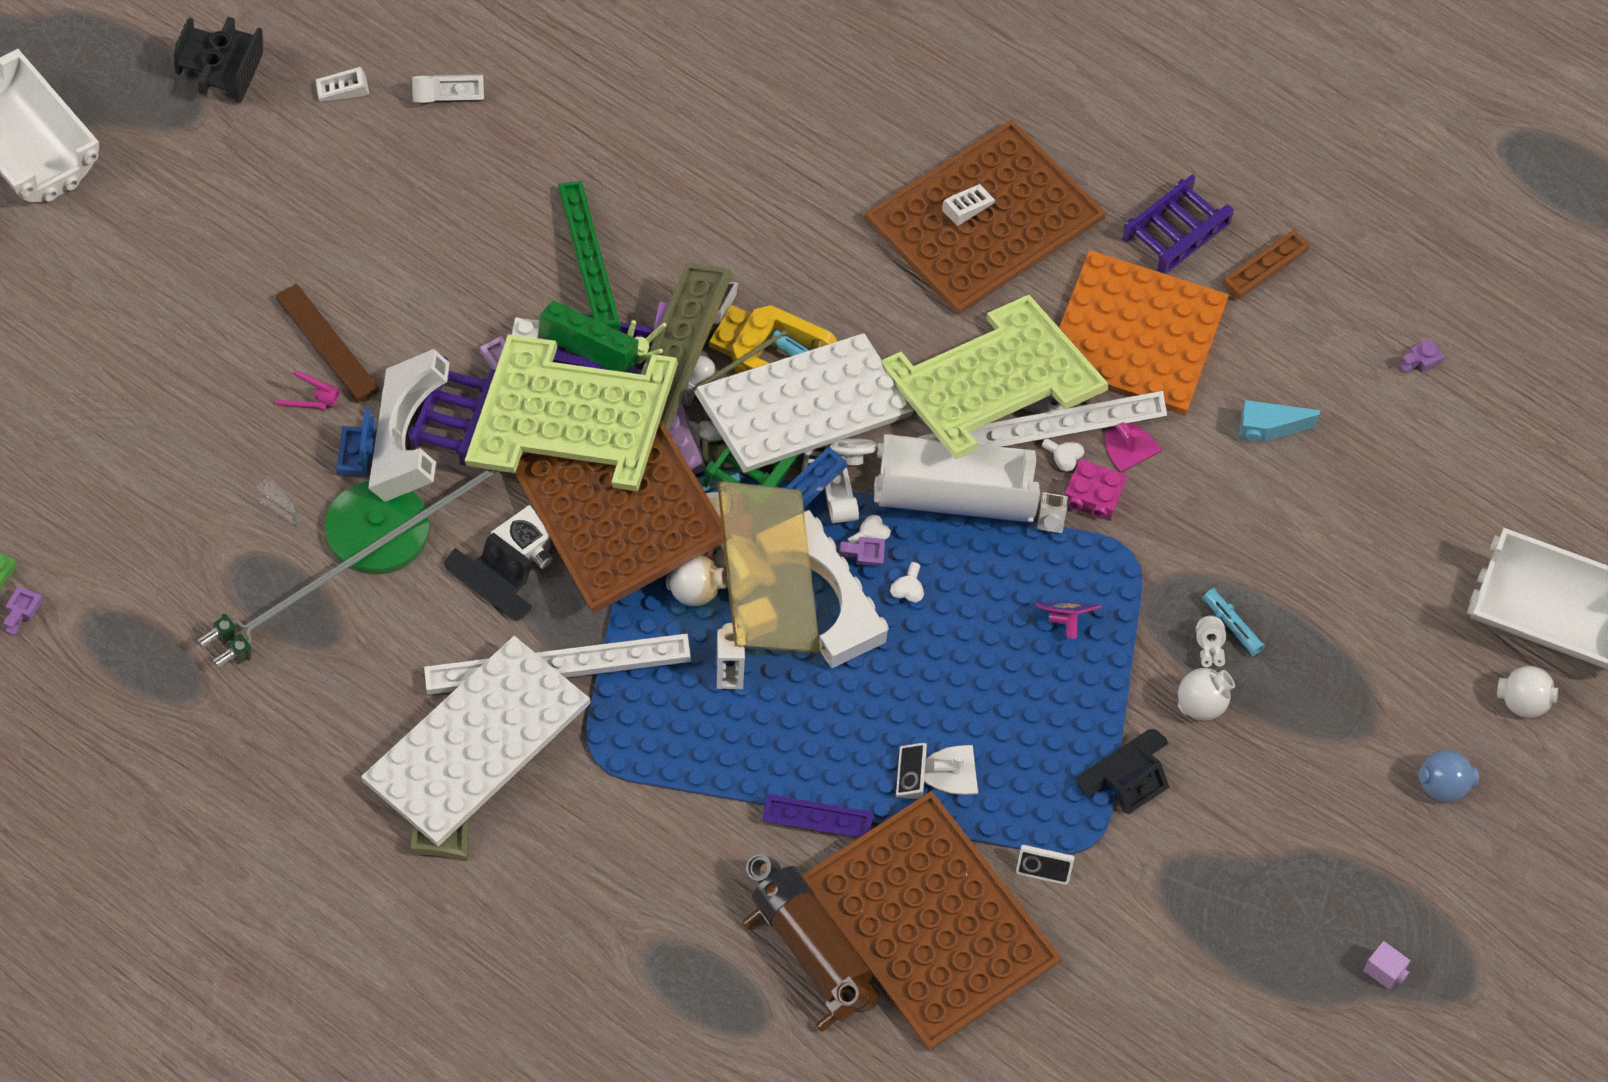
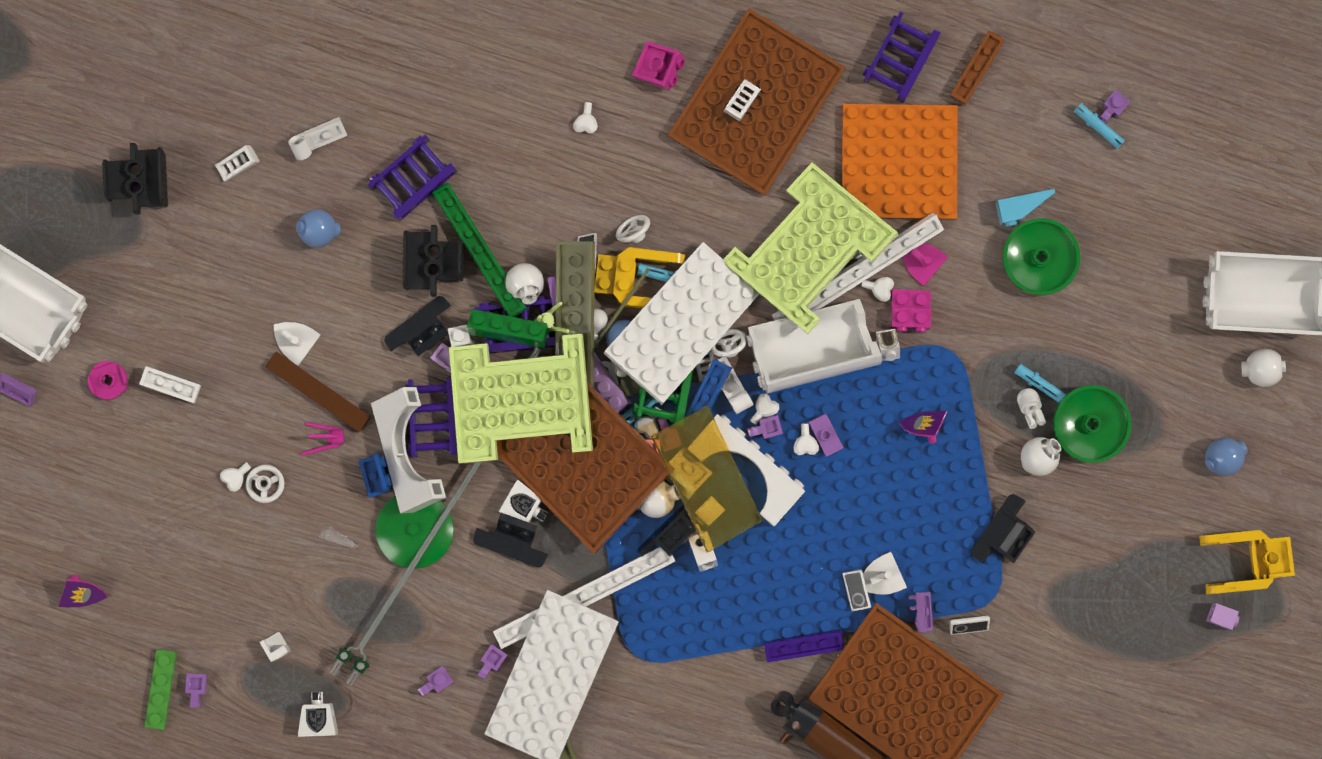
camera: 10 degrees left, 25 degrees up
none -> dark pink plate [88,361,128,400]
none -> white plate [139,366,202,403]
none -> white rock [220,462,251,492]
none -> white piece [246,465,284,503]
none -> white panel [260,632,291,662]
none -> white shield [274,322,321,366]
none -> medium blue brick [296,209,340,248]
none -> white torso [298,692,338,737]
none -> dark purple fence [368,135,457,222]
none -> black plate [384,296,451,356]
none -> black piece [402,225,465,297]
none -> medium lavender plate [418,666,454,696]
none -> medium lavender plate [478,644,508,679]
none -> white brick [505,263,544,304]
none -> white rock [573,102,598,133]
none -> white piece [616,215,650,243]
none -> dark pink plate [632,41,685,91]
none -> black plate [638,498,698,557]
none -> medium lavender plate [809,414,843,457]
none -> medium lavender plate [909,592,933,632]
none -> green dish [1002,218,1080,296]
none -> green dish [1053,385,1131,463]
none -> medium azure pin [1074,102,1125,149]
none -> yellow plate [1199,530,1295,594]

